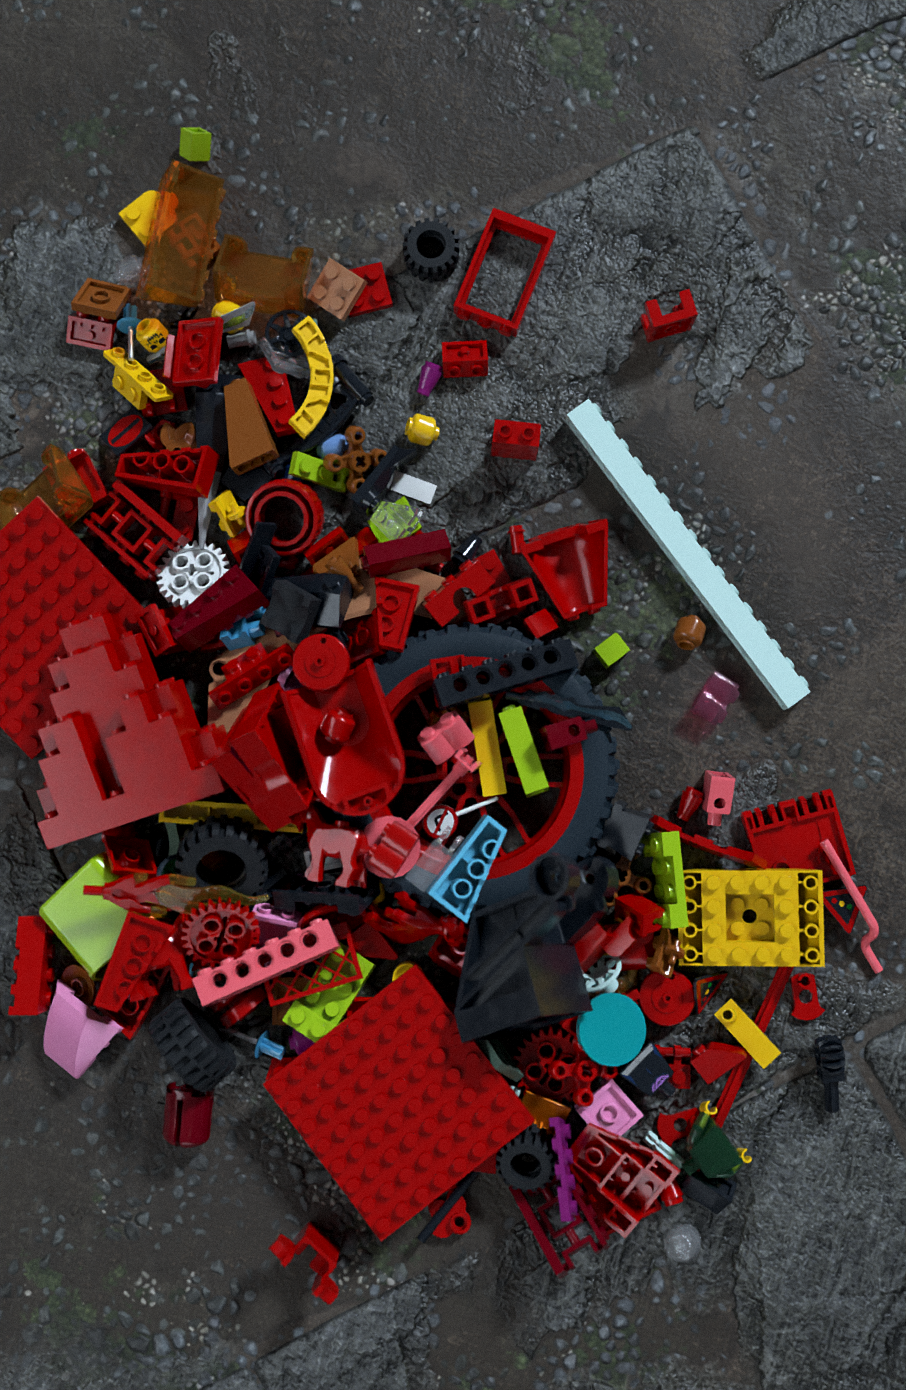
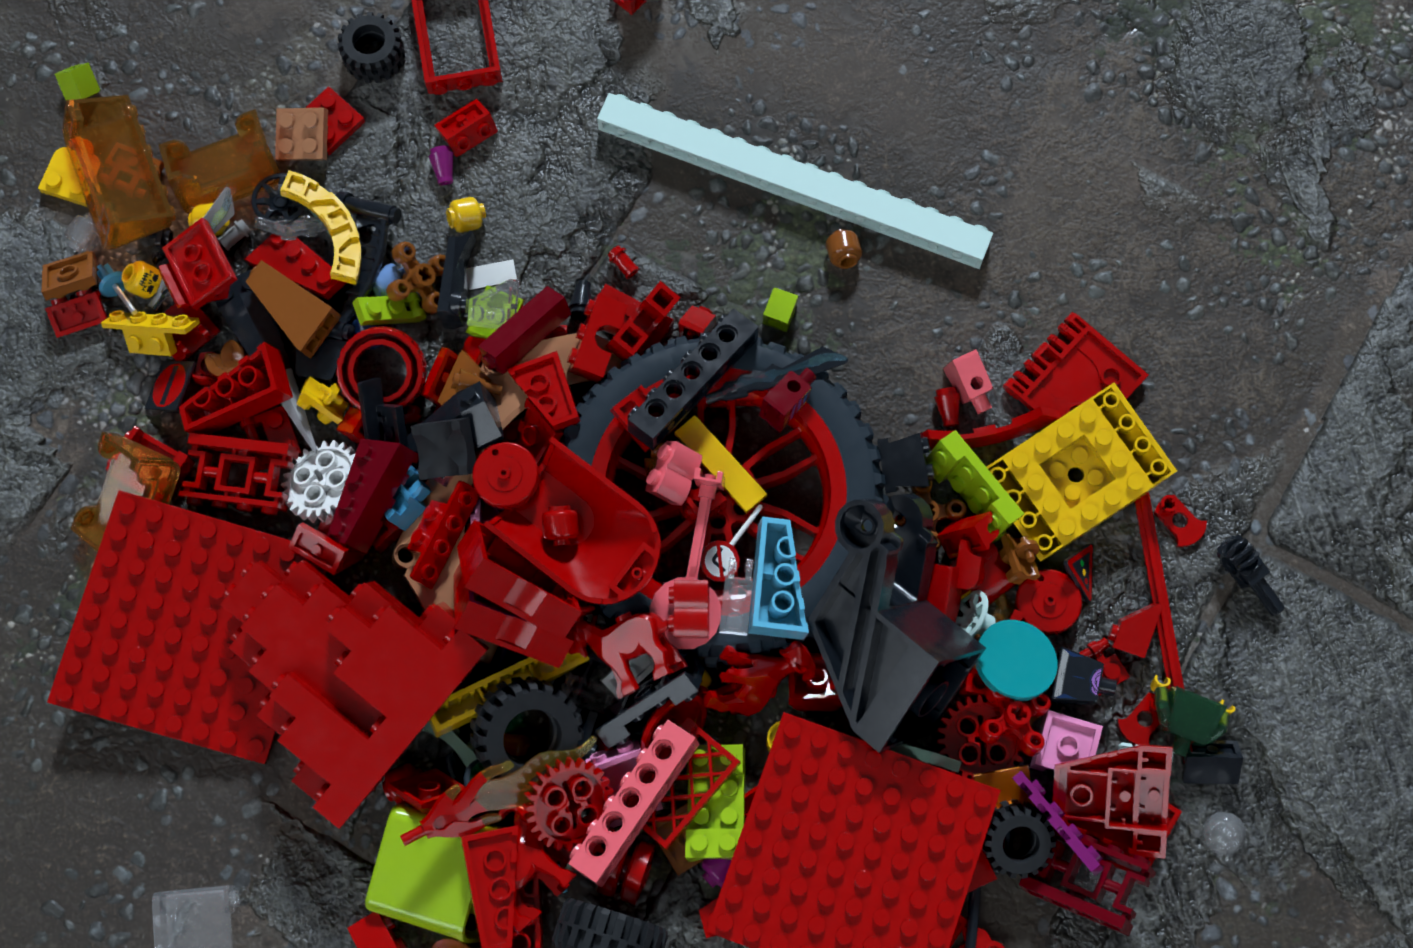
camera: 30 degrees left, 10 degrees down
dark azure piece [224,1028,286,1060] -> none
red slope [347,922,399,960] -> none
red panel [491,419,541,461] -> none
lime brick [498,705,549,798] -> none
red cone [519,519,608,621] -> none
red cone [660,1179,683,1207] -> none
clear pink brick [689,671,740,725] -> none
yellow piece [714,999,781,1069] -> none
coral piece [820,839,883,974] -> none
piece [823,885,867,934] -> none

